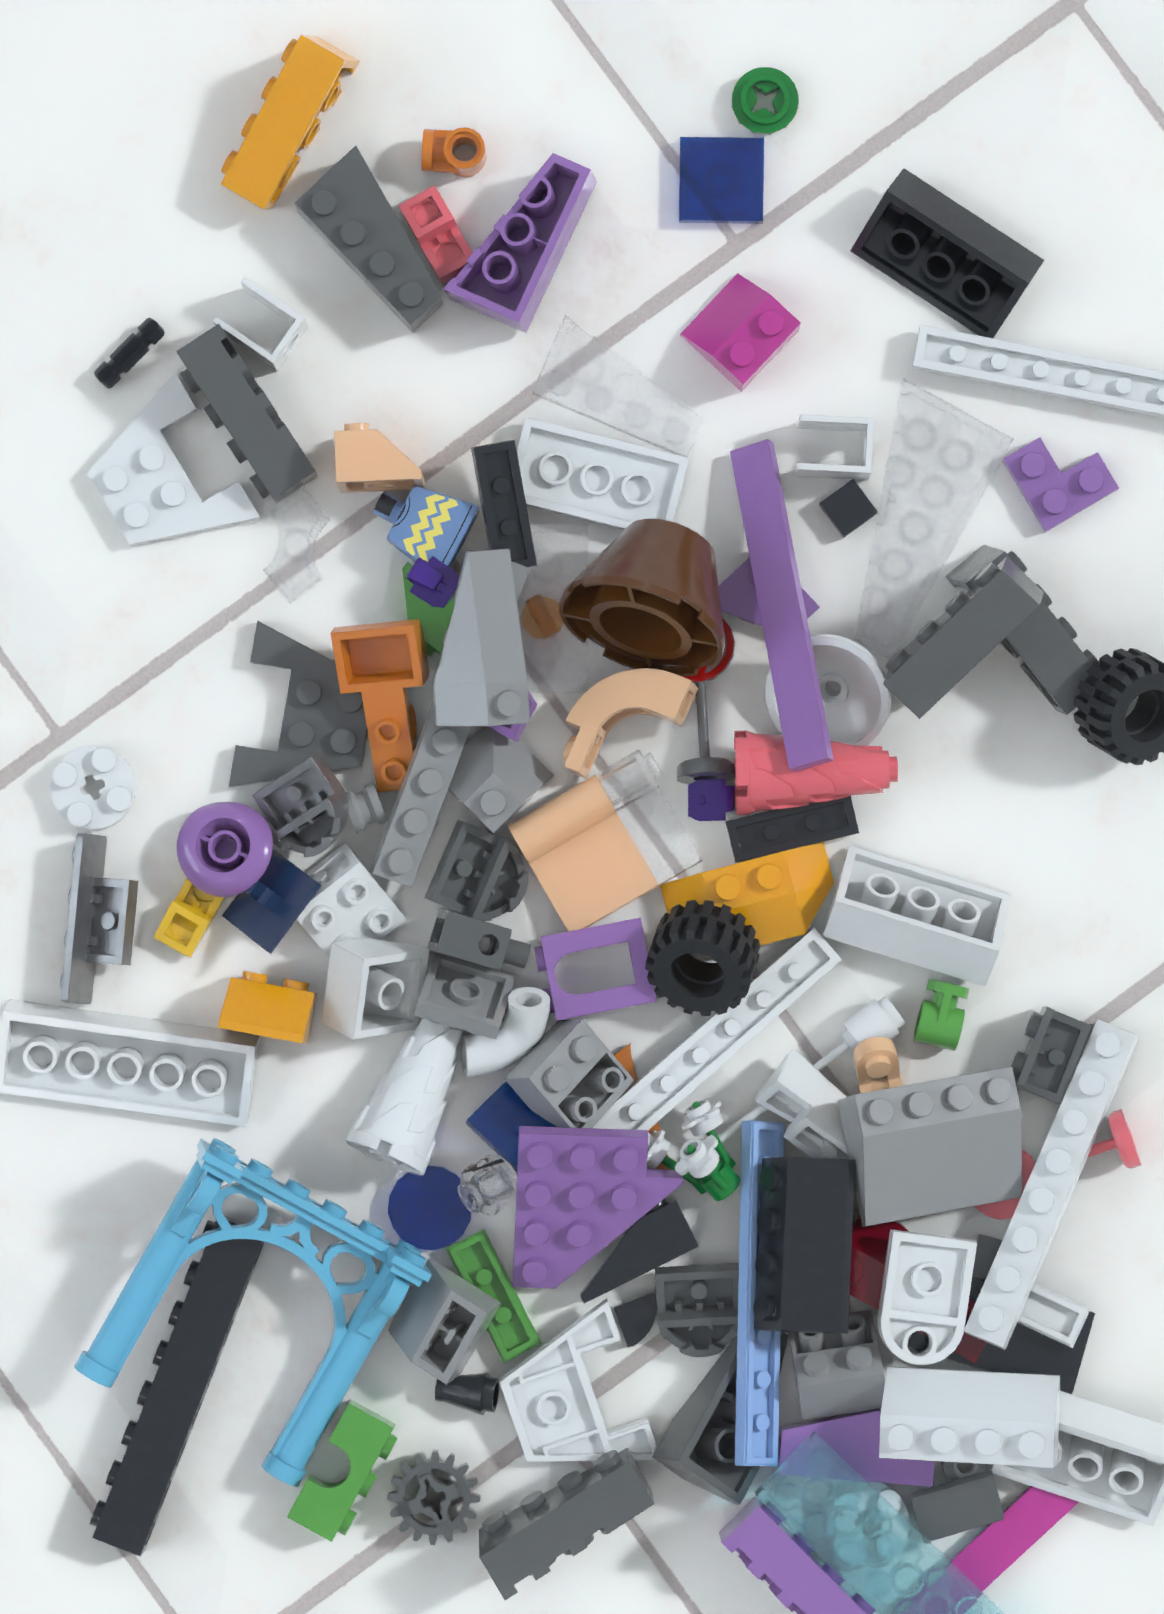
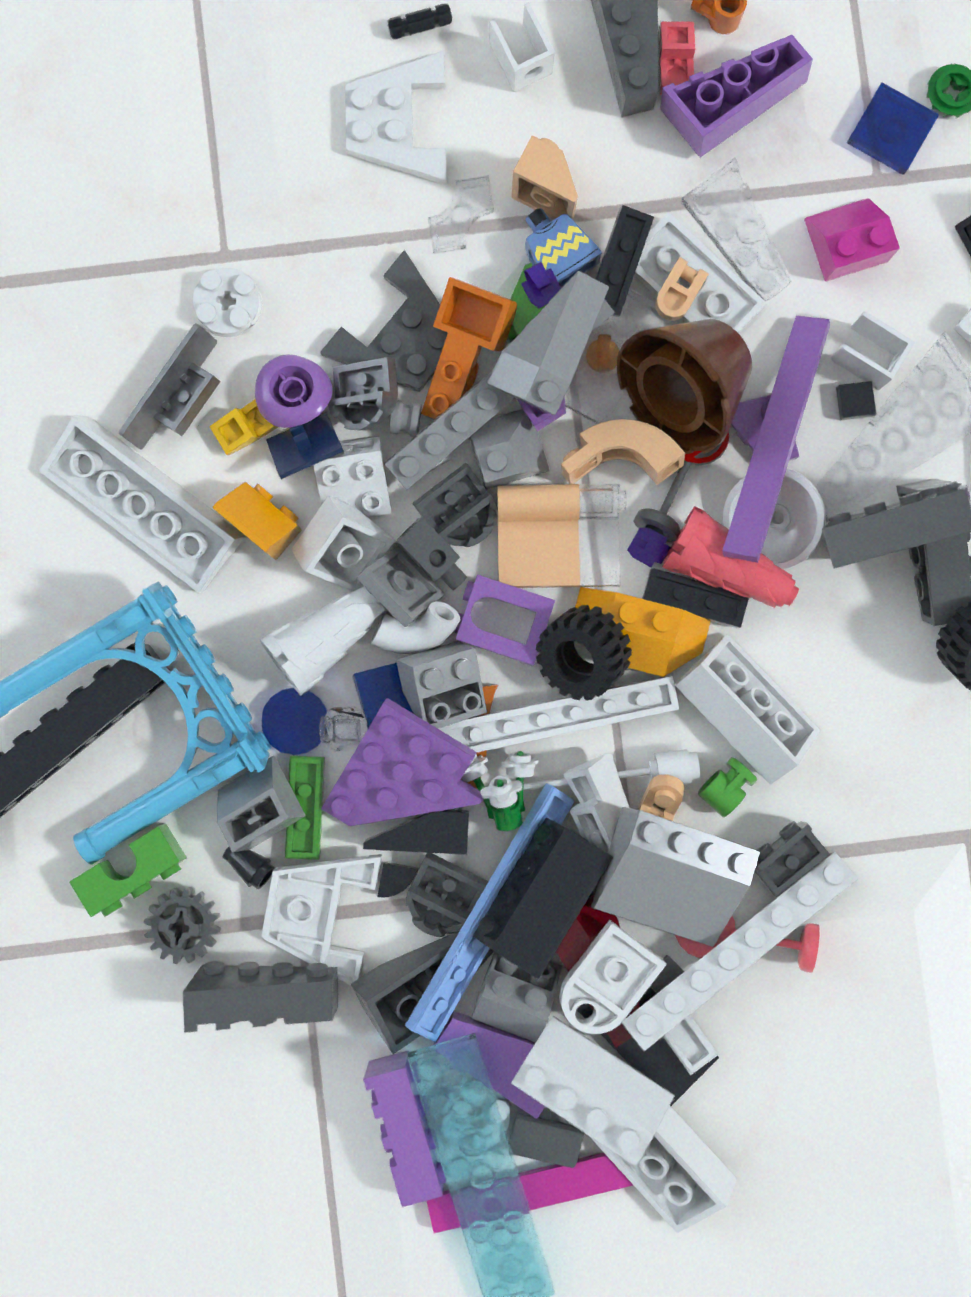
camera: 20 degrees right, 0 degrees up
dark grey wedge [176,324,318,504] -> none
none -> light nougat plate [655,257,709,321]

